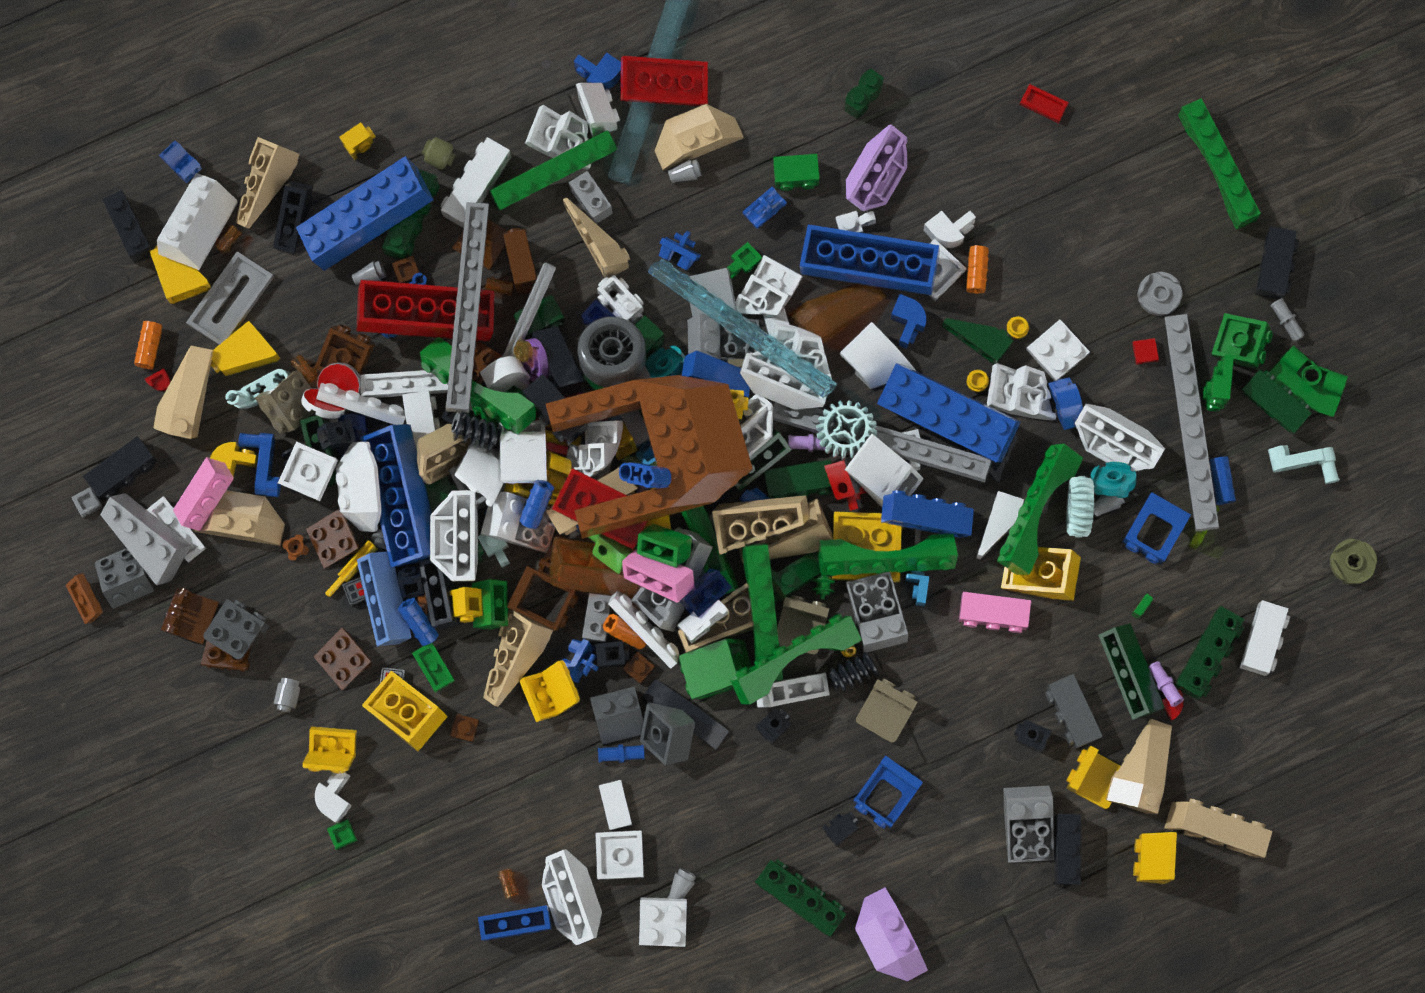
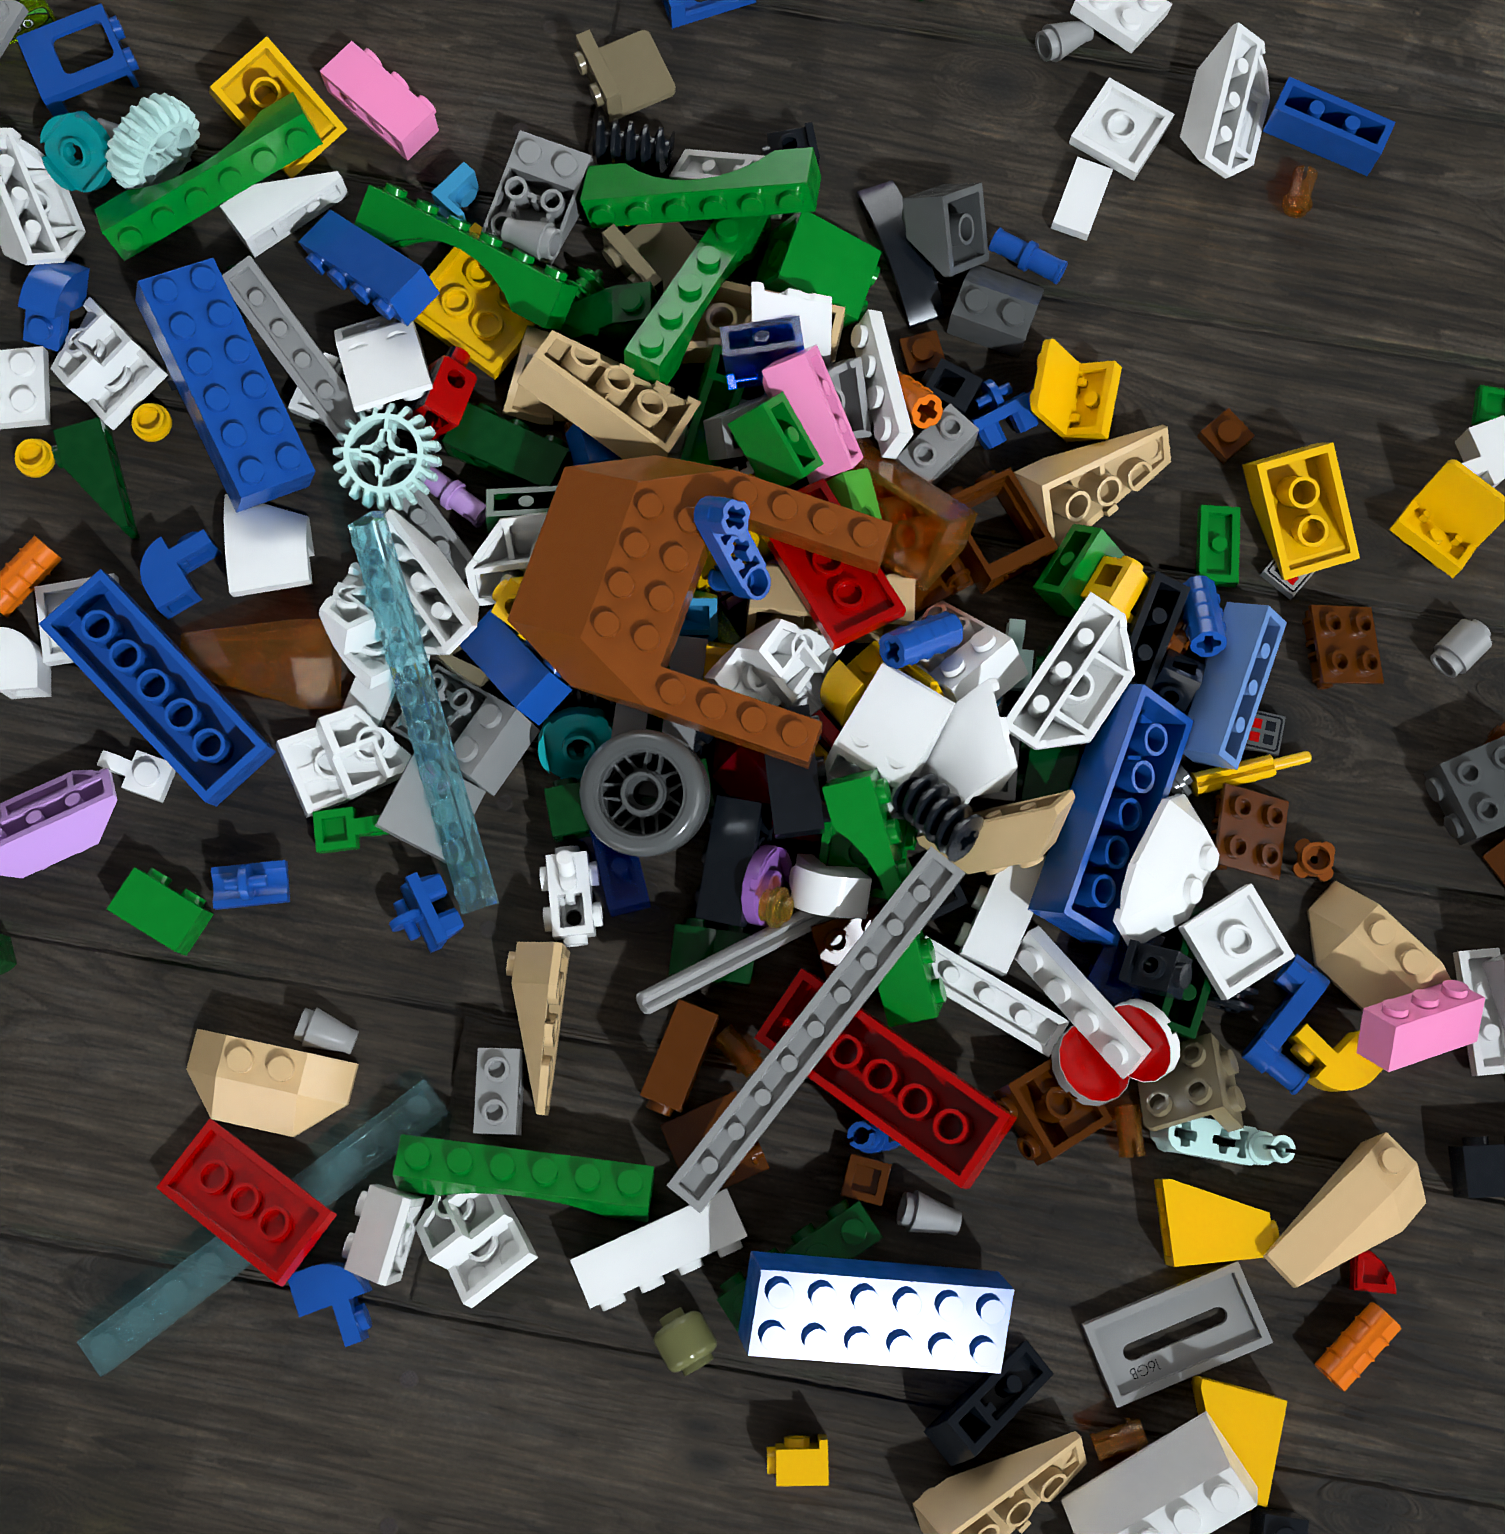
camera: 150 degrees left, 0 degrees up
none -> light grey cone [501,218,563,261]

